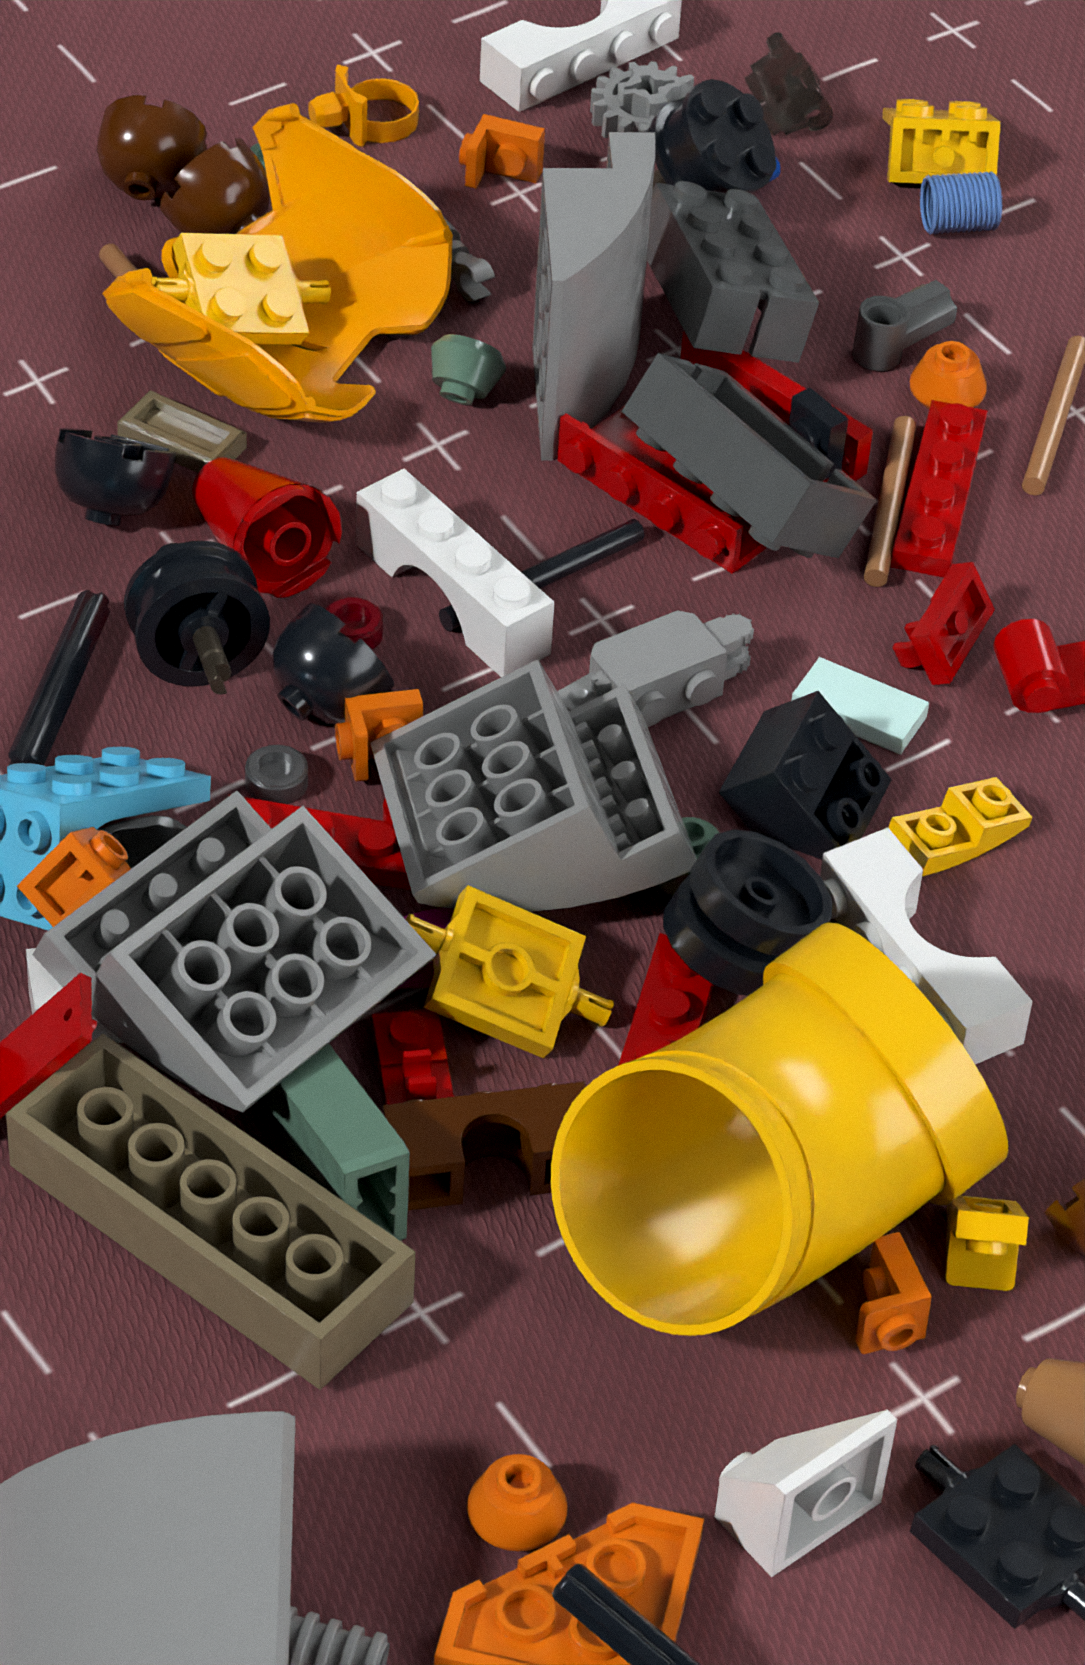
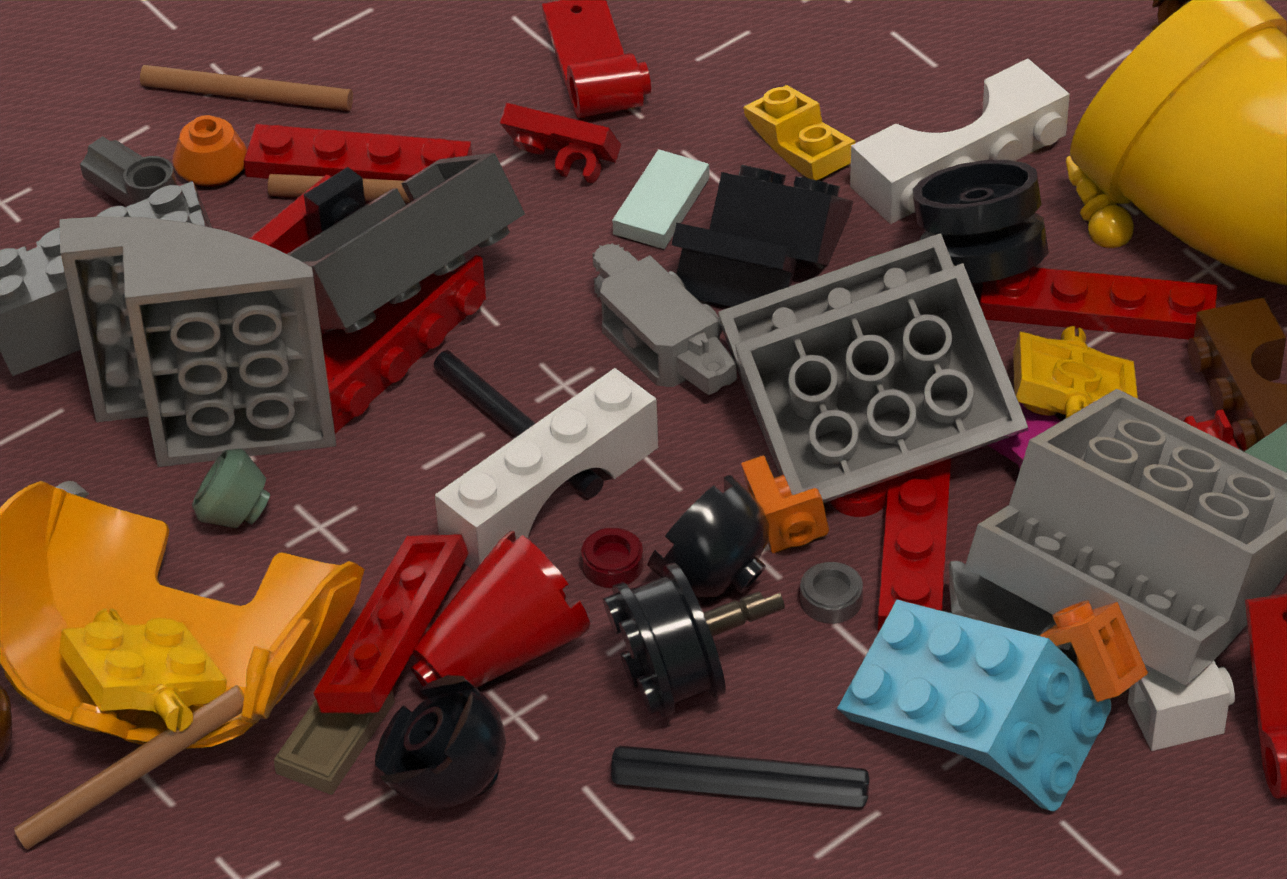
camera: 90 degrees left, 0 degrees up
none -> red plate [313,534,469,714]
none -> black panel [672,223,799,307]

